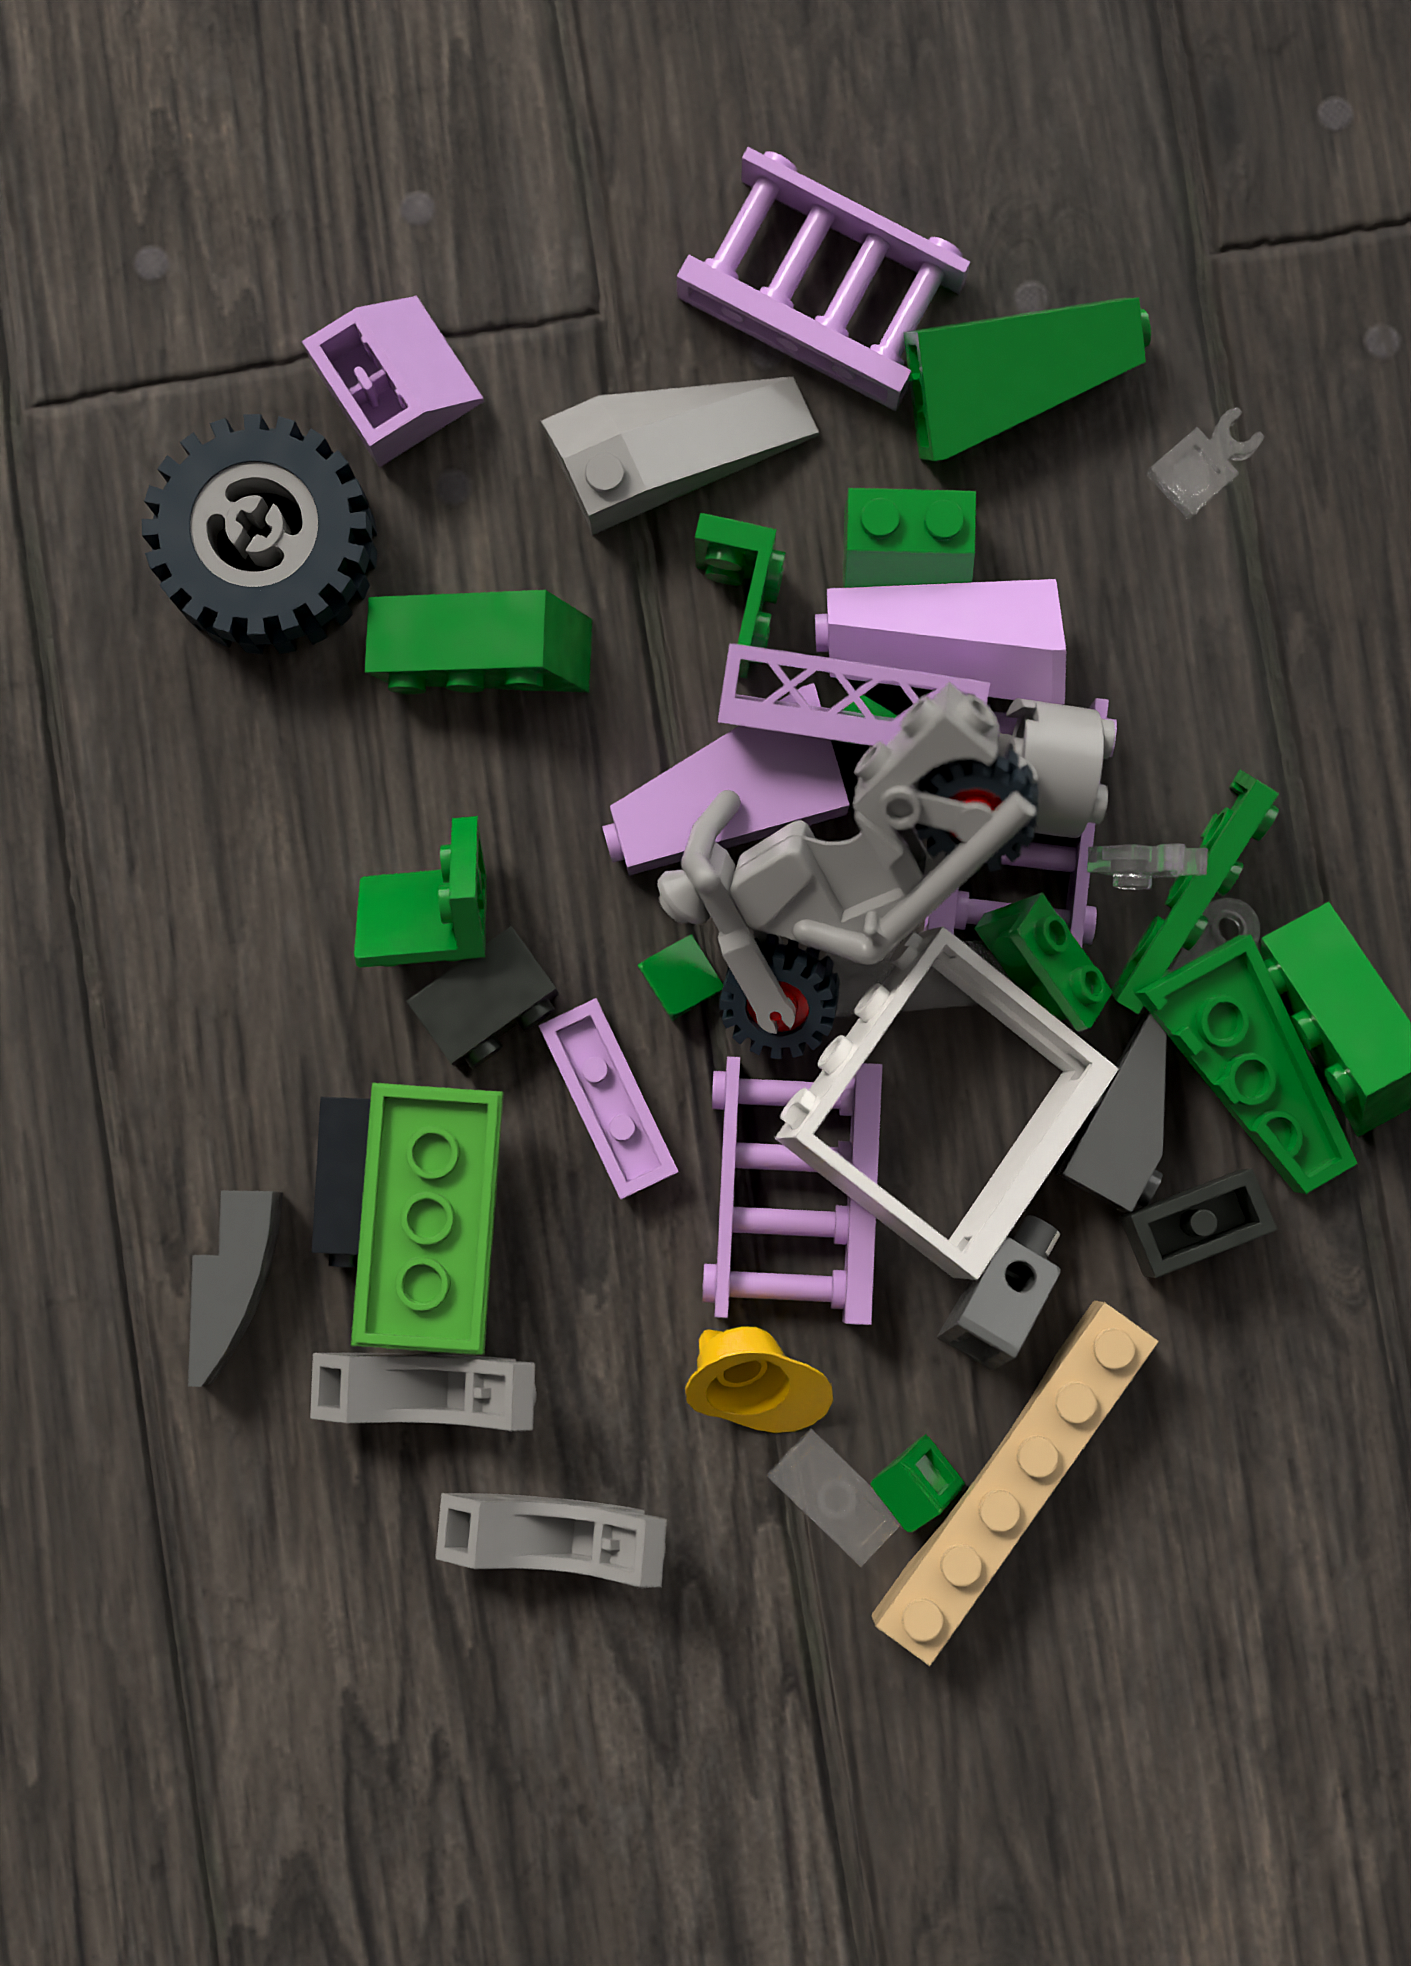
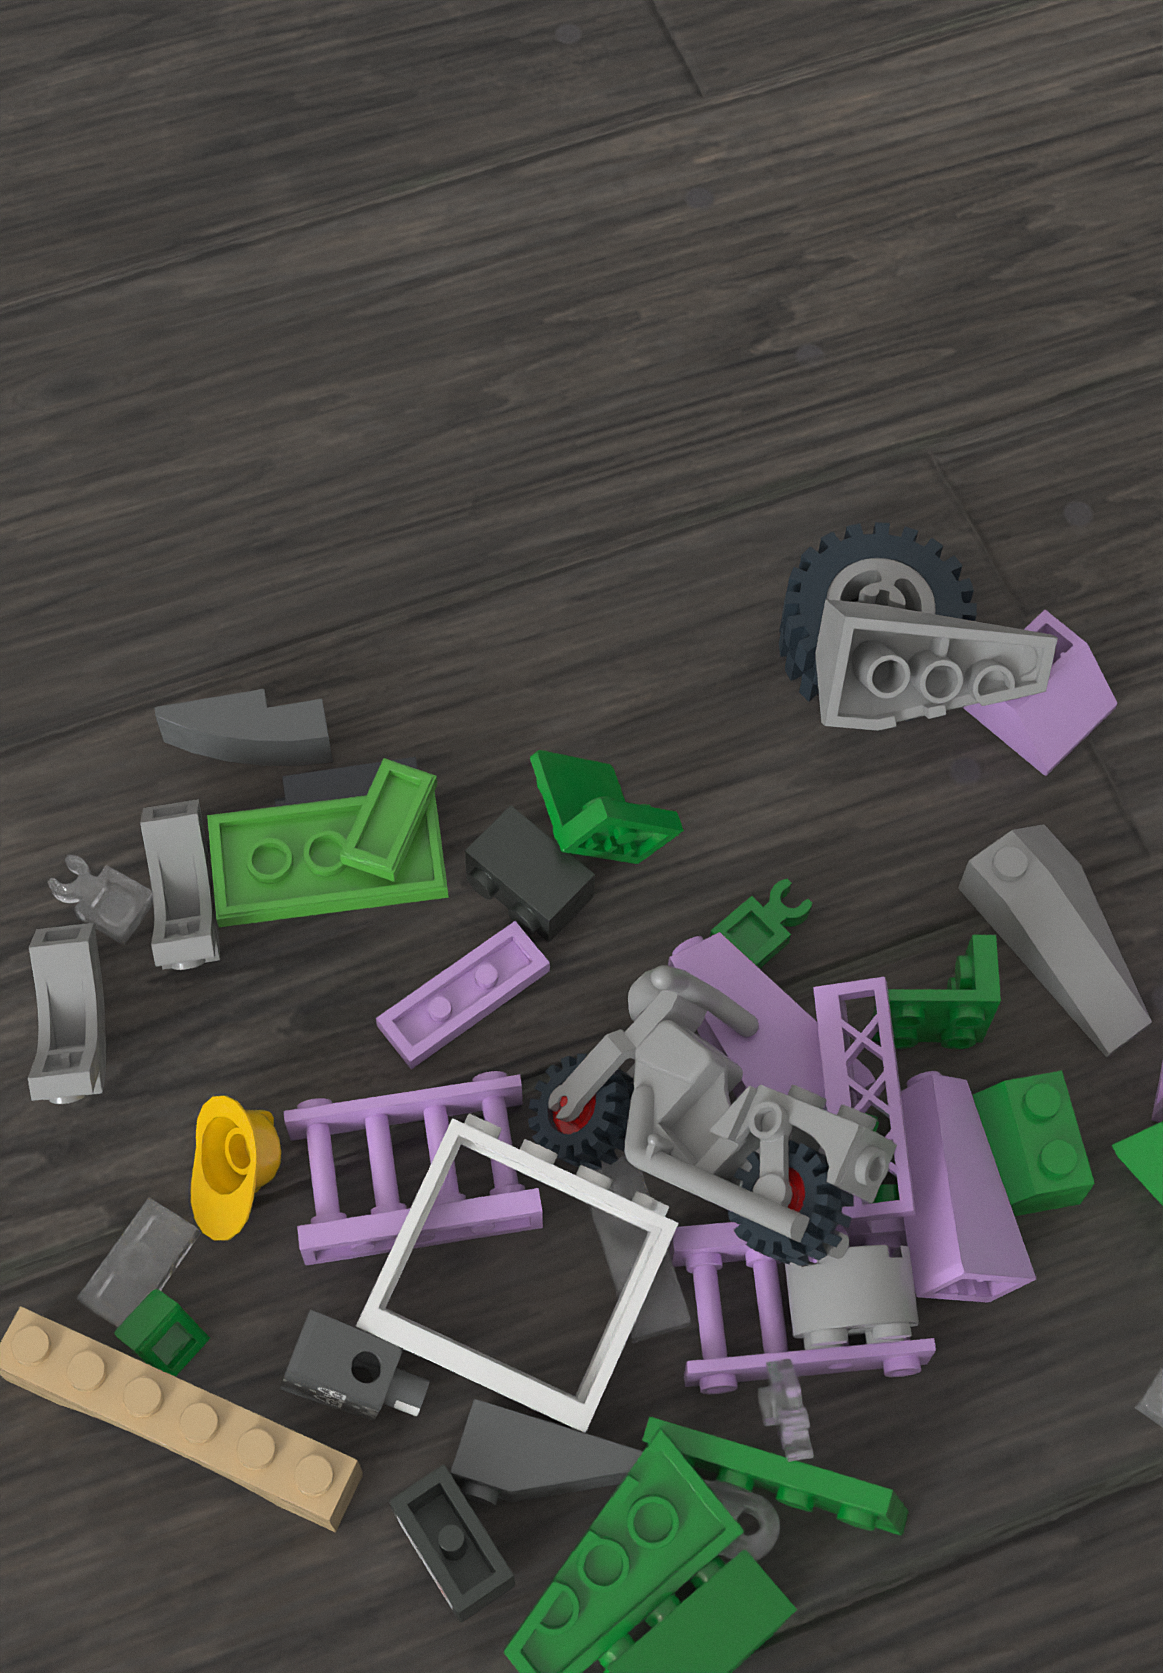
camera: 75 degrees right, 20 degrees down
green wedge [365,590,592,694] -> none
green slope [637,934,723,1022] -> none
green bracket [974,893,1113,1031] -> none
none -> clear plate [47,855,153,945]
none -> bright green tile [340,758,438,882]
none -> green plate [710,879,812,969]
none -> light grey wedge [815,599,1058,731]

